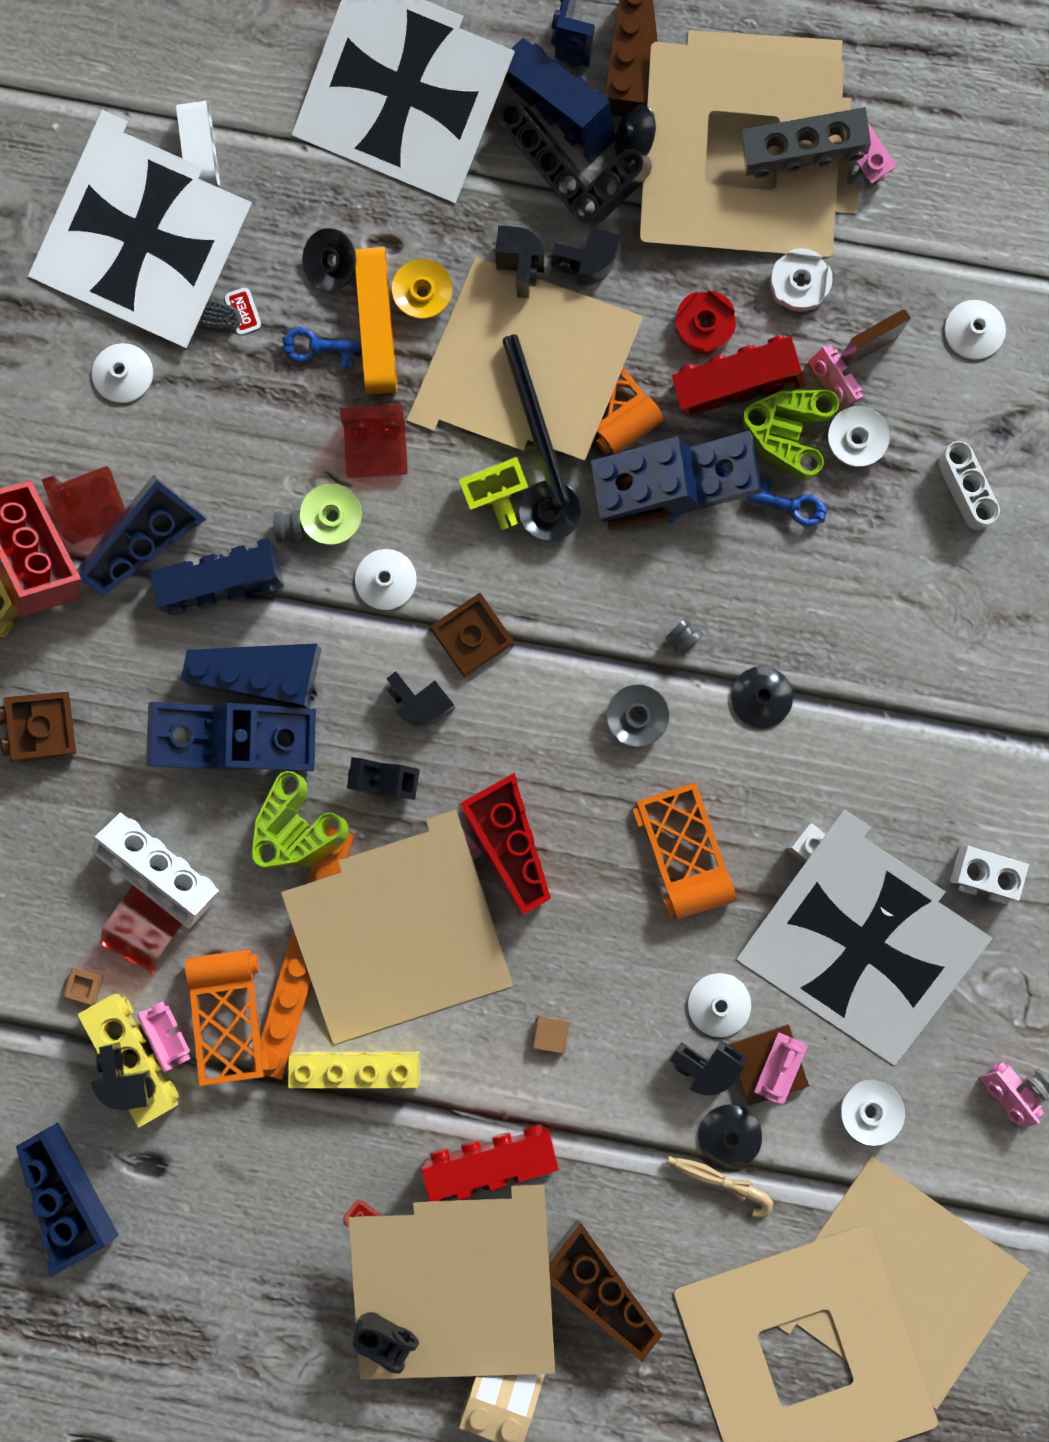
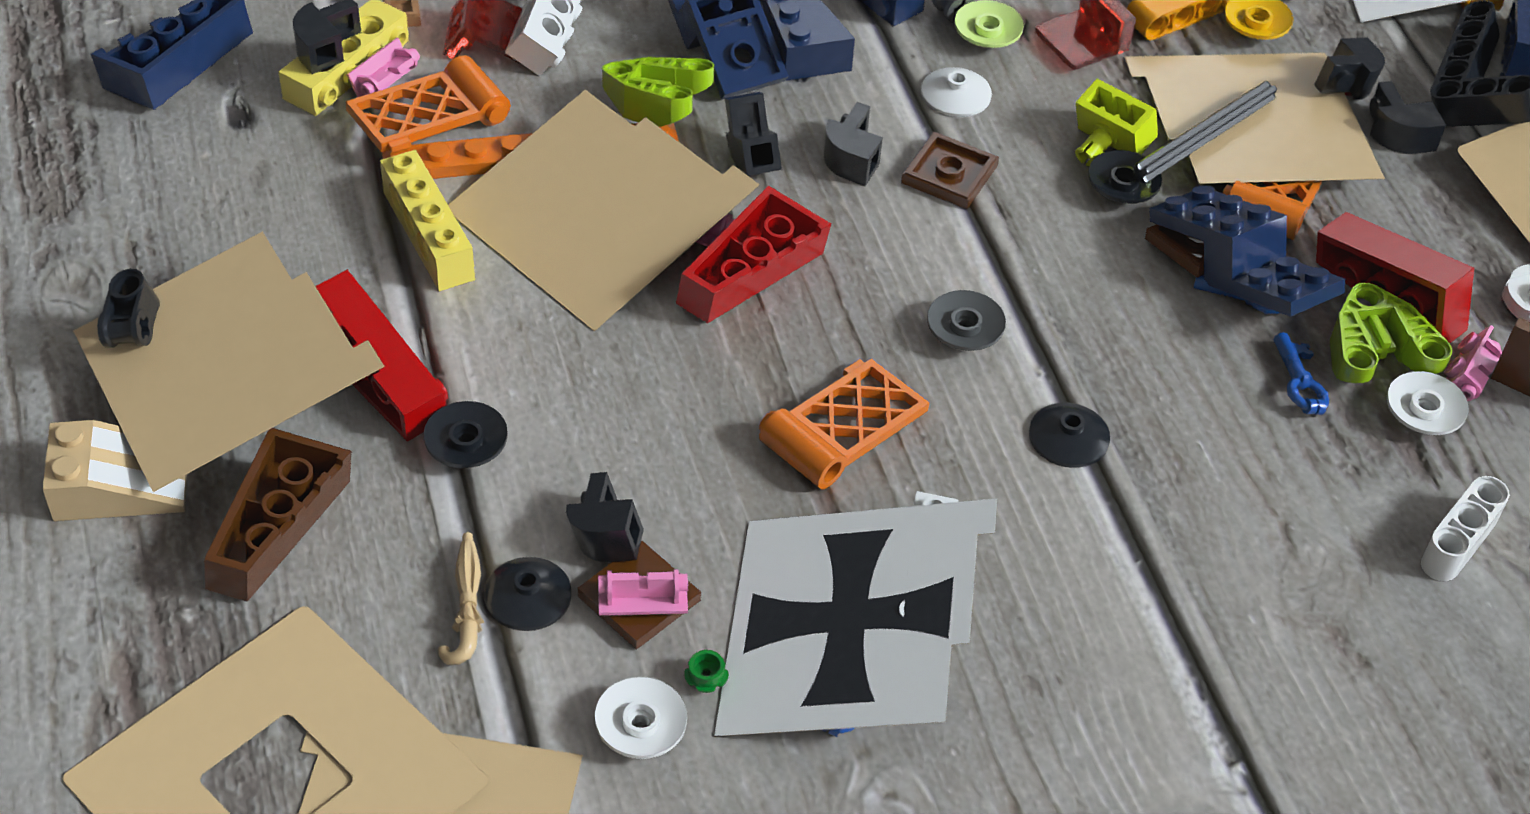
camera: 60 degrees right, 35 degrees down
medium nougat tile [533,1016,570,1054] -> none
dark grey wheel [665,616,704,656] -> none
red plate [674,290,736,355] -> none
white dish [688,973,751,1037] -> none
white brick [950,846,1029,905] -> none
none -> black dish [424,401,508,468]
none -> green plate [684,650,729,693]

